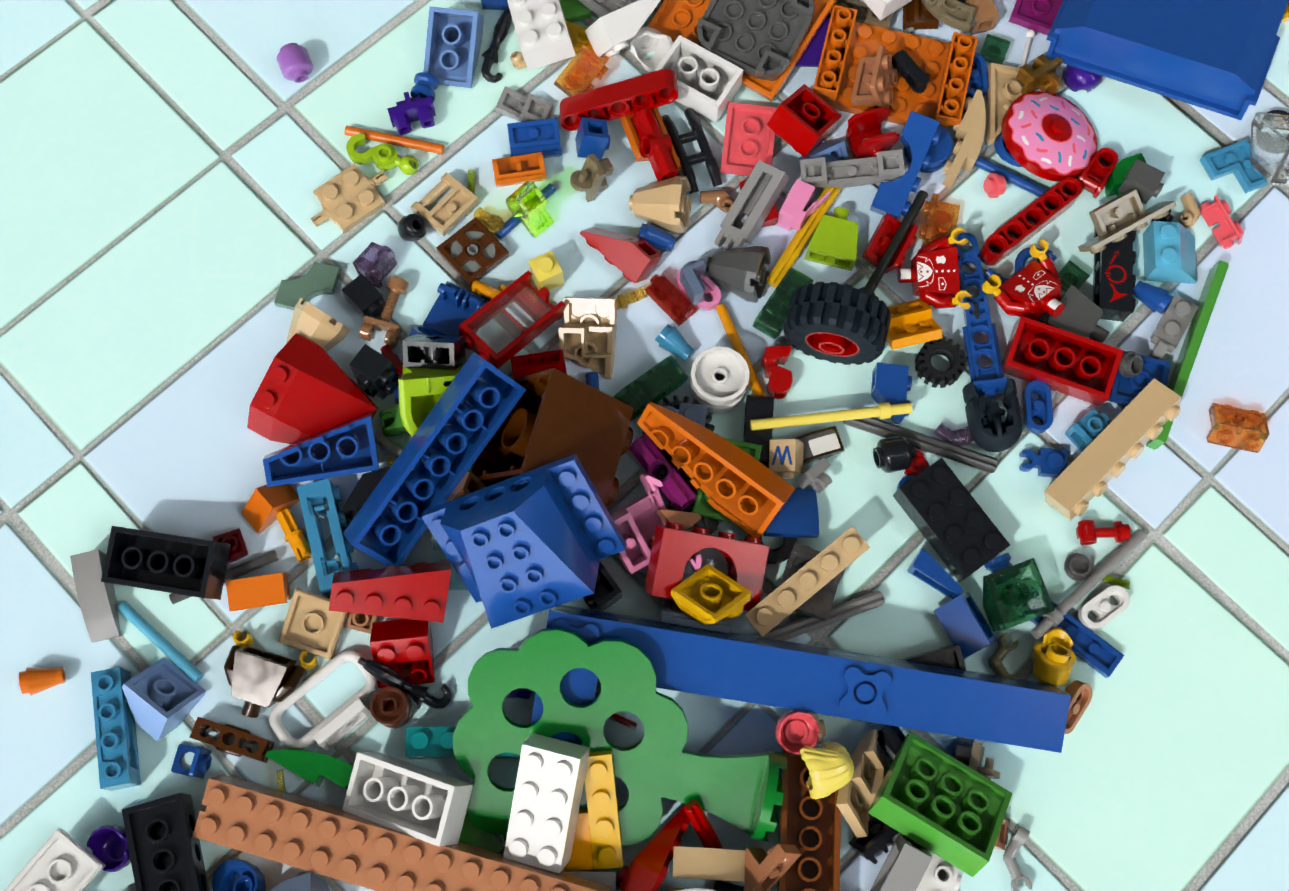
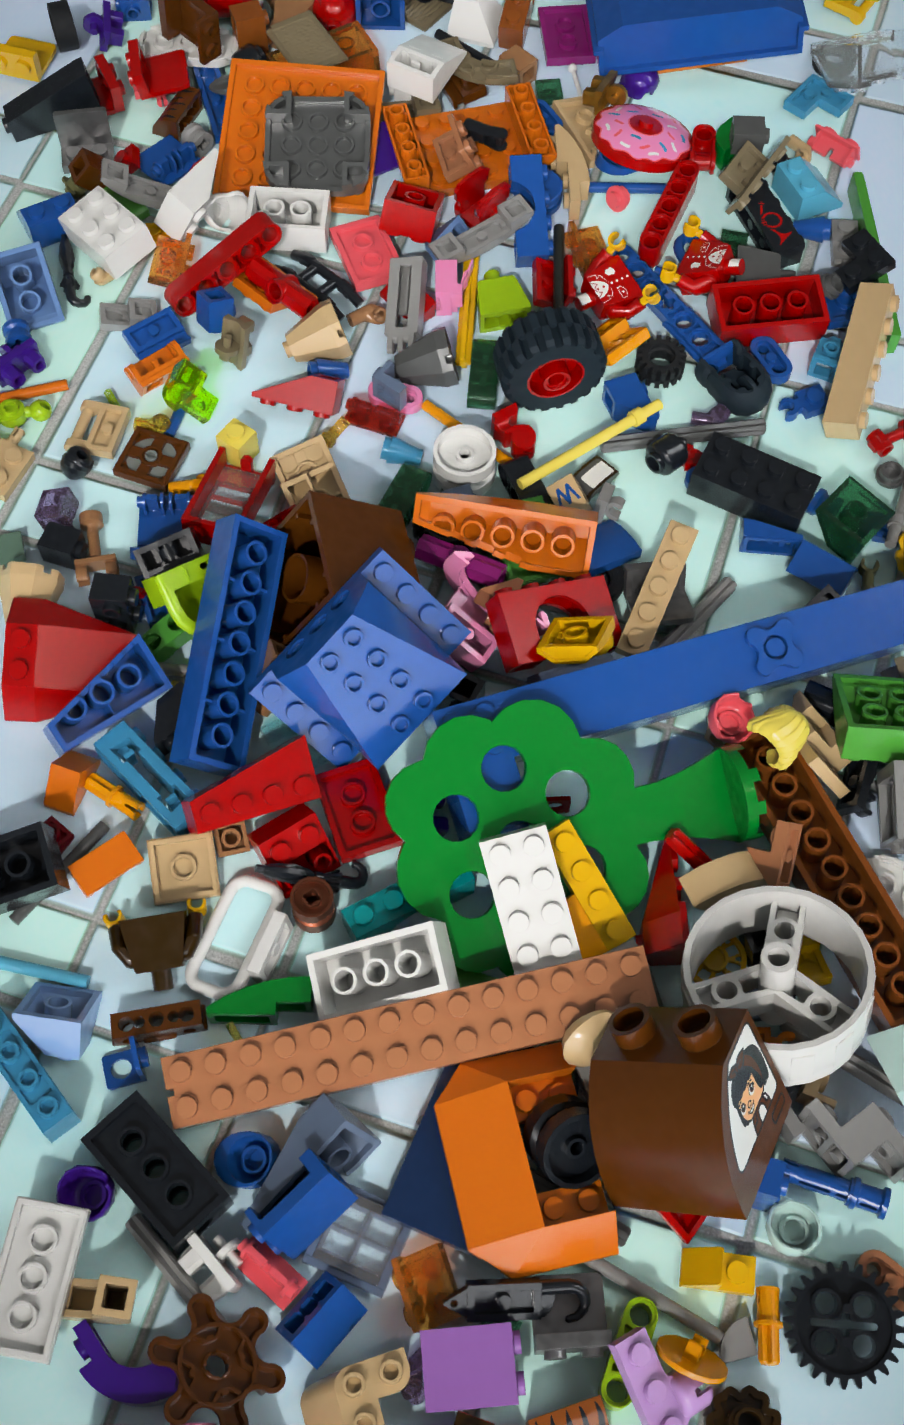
camera: 25 degrees left, 10 degrees down
none -> red plate [316,759,404,864]
none -> black plate [834,228,896,295]

